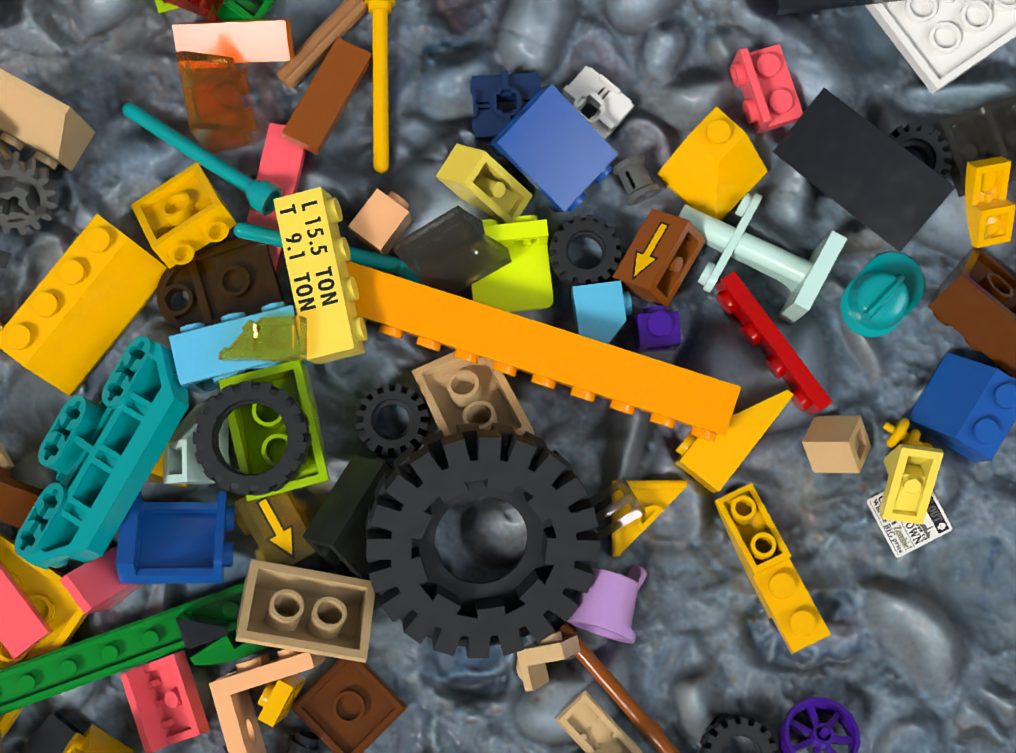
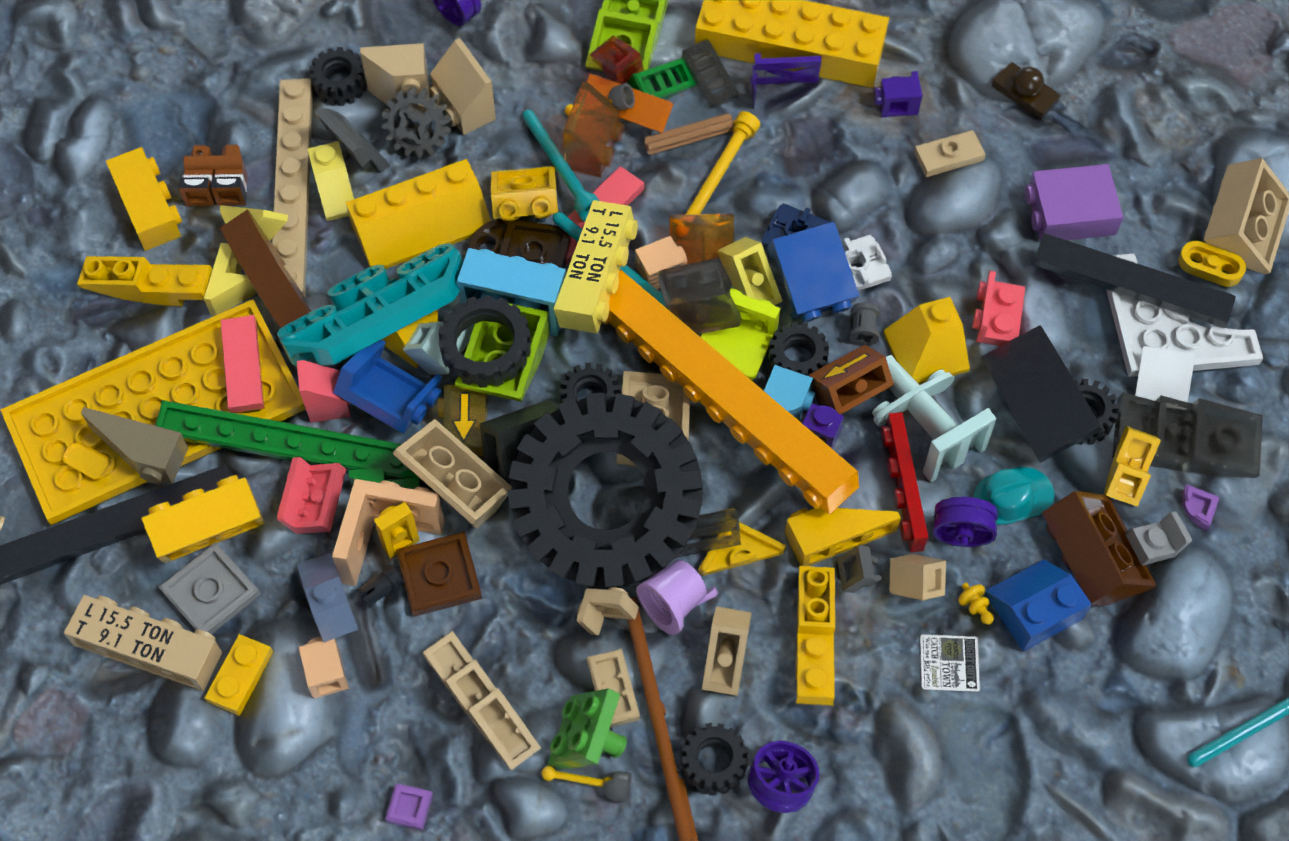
camera: 30 degrees right, 20 degrees down
black slope [176,613,230,649] -> none
clear yellow slope [219,315,307,361] -> none
dark orange tile [282,37,373,155] -> none
light yellow slope [879,444,944,525] -> none
none -> dark grey hinge [564,83,635,116]
none -> clear orange slope [669,214,734,288]
none -> tan slope [702,606,752,696]
none -> dark grey tile [837,545,882,593]
none -> dark purple wheel [932,497,998,547]
none -> white sticker [1135,346,1195,406]

